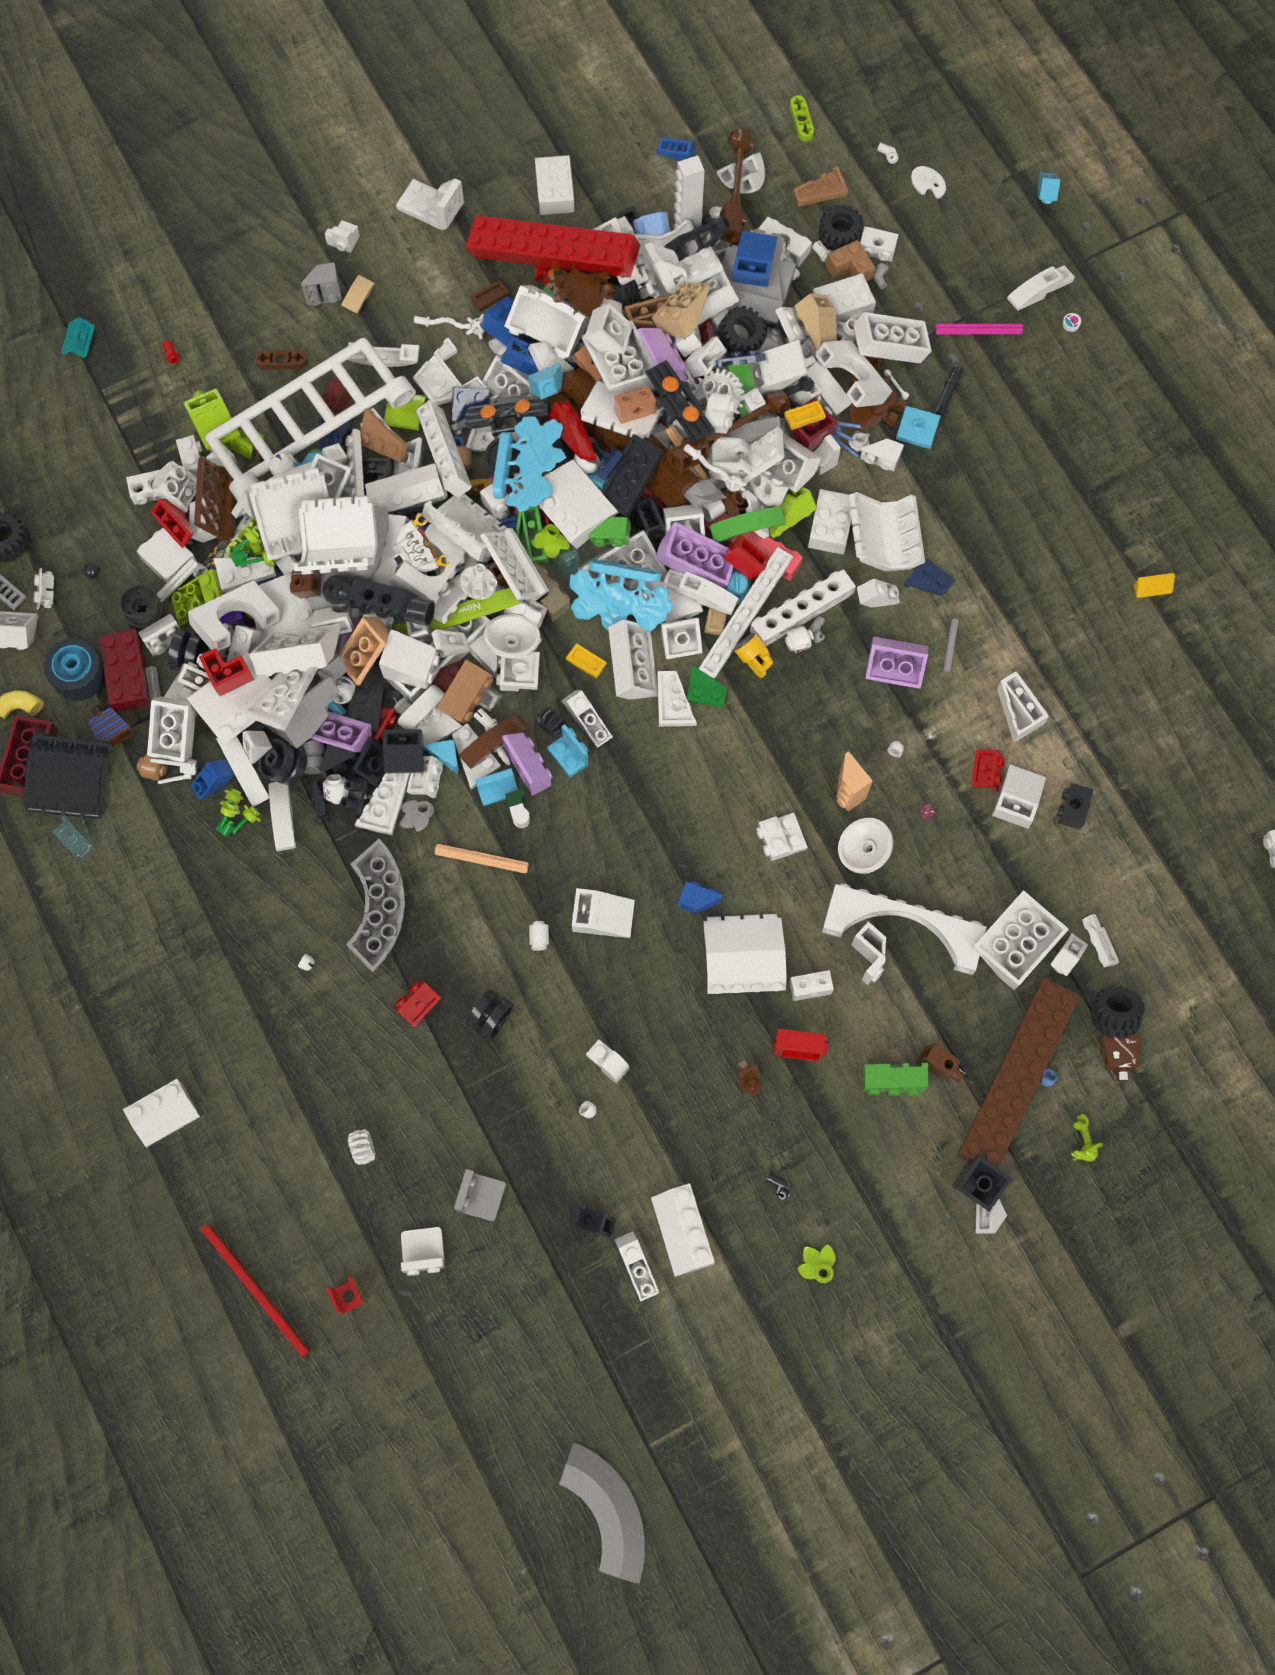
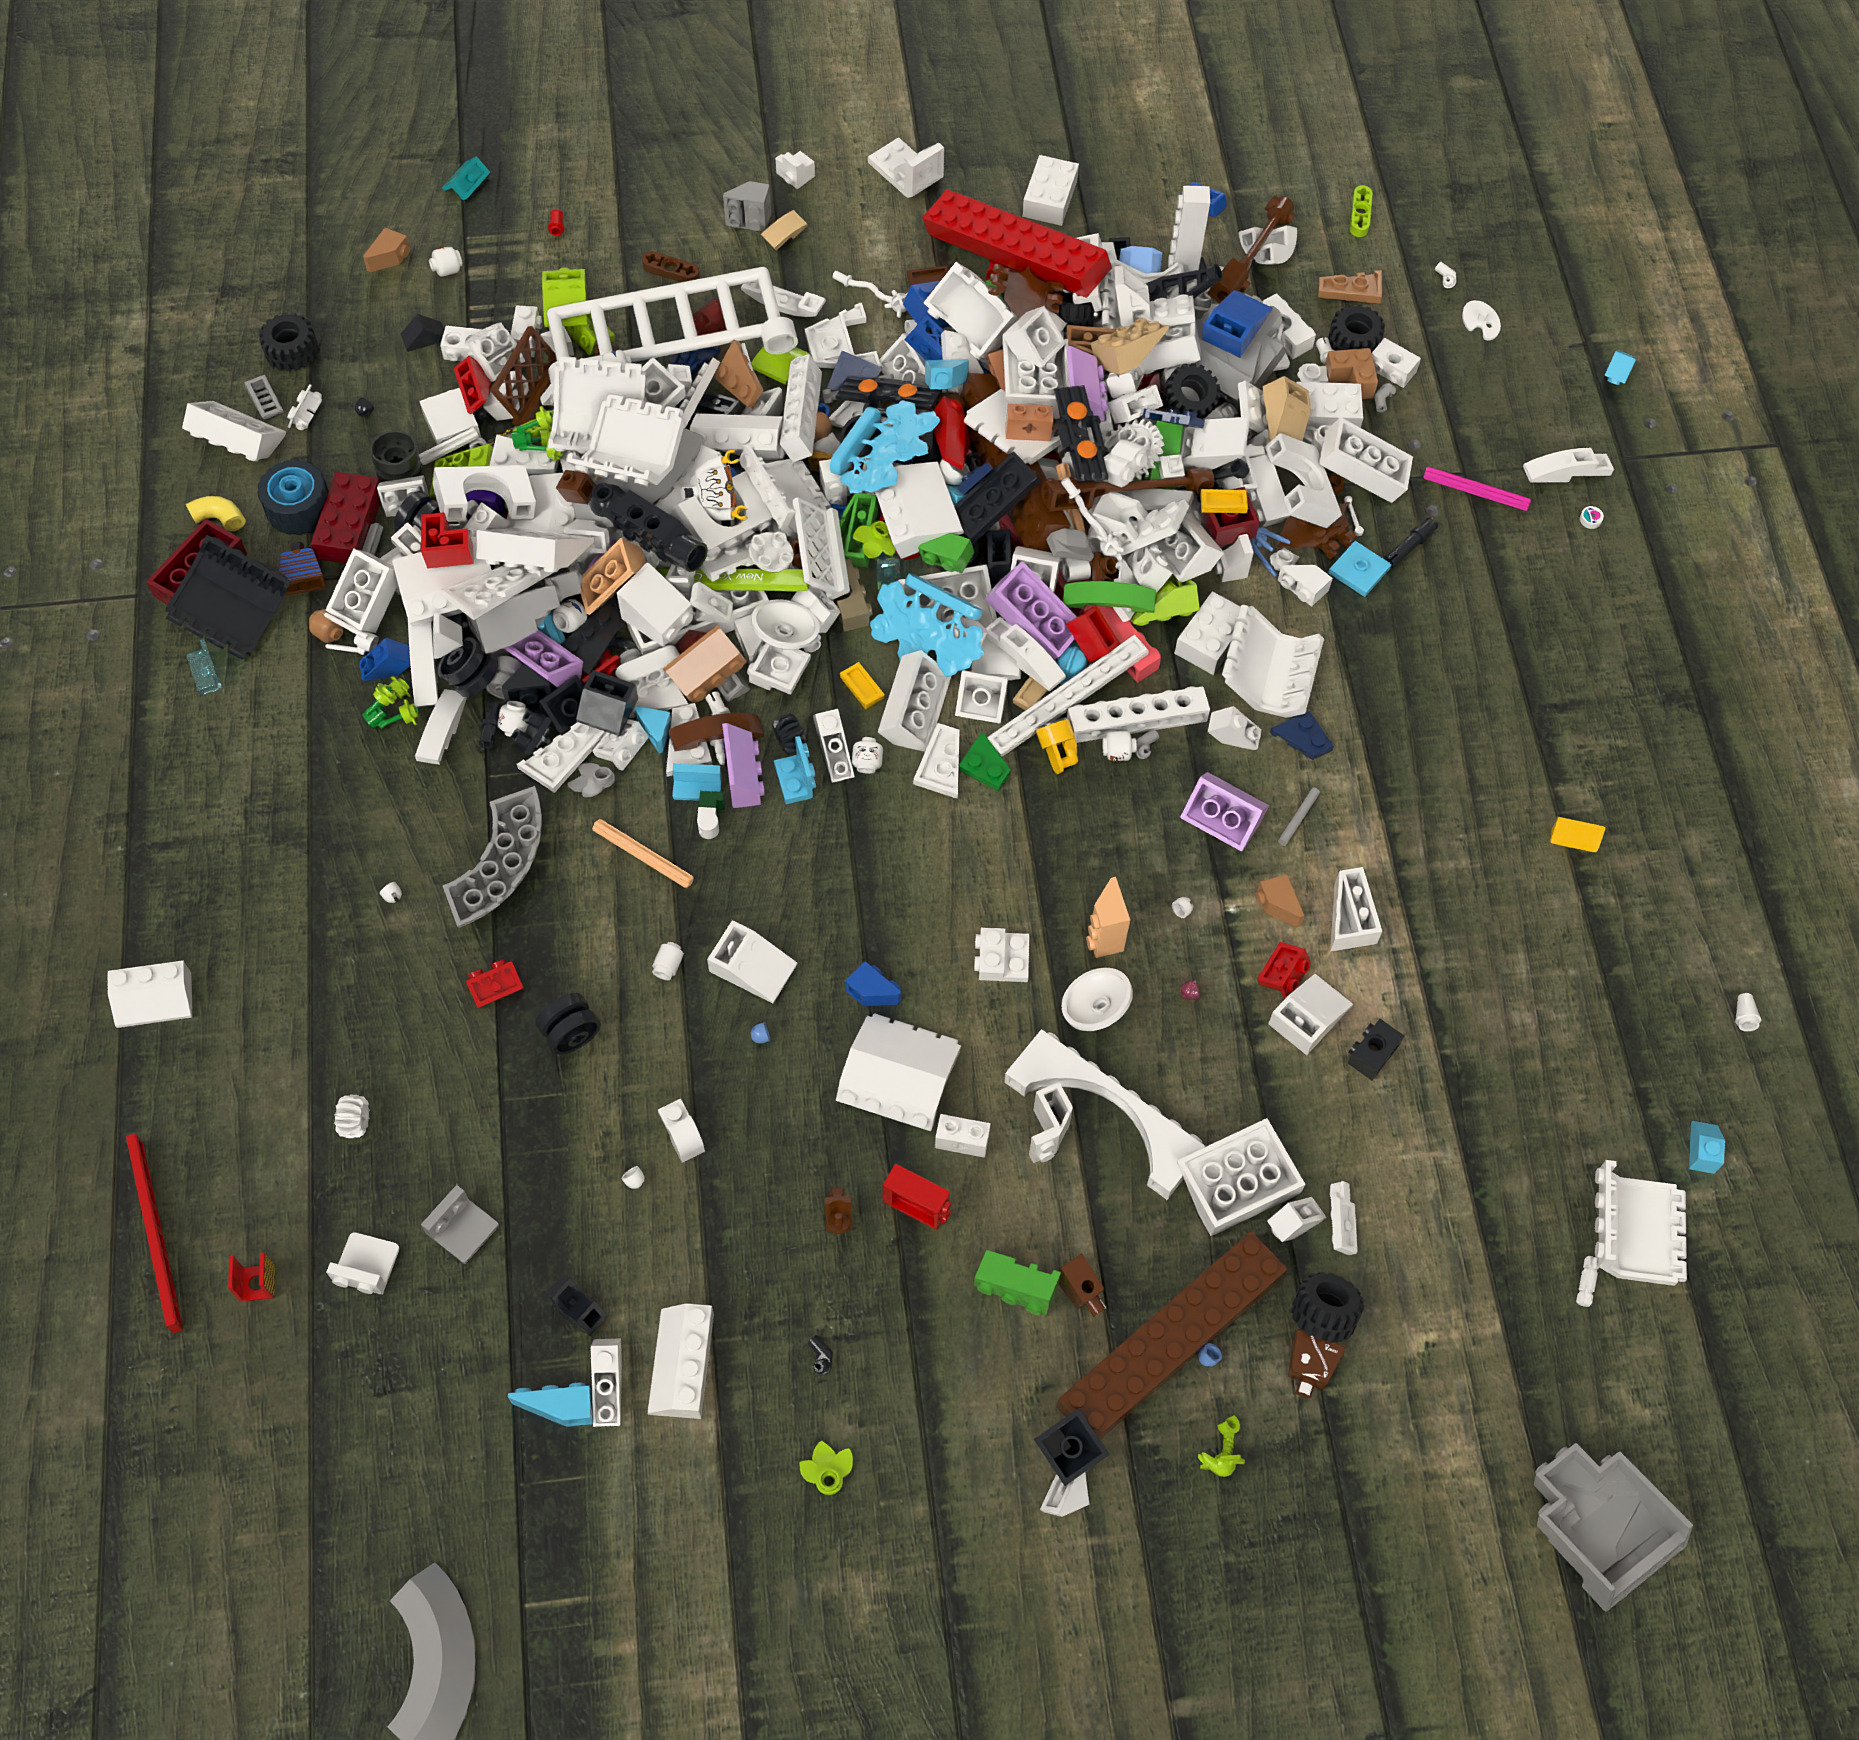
camera: 20 degrees right, 10 degrees down
none -> medium nougat slope [363,228,410,272]
none -> black slope [401,314,445,352]
none -> white head [429,246,462,277]
none -> medium azure slope [508,1383,593,1427]
none -> medium blue hinge [751,1022,770,1044]
none -> white animal [813,432,841,455]
none -> white head [852,737,883,774]
none -> medium nougat slope [1255,874,1305,927]
none -> white animal [1297,364,1328,383]

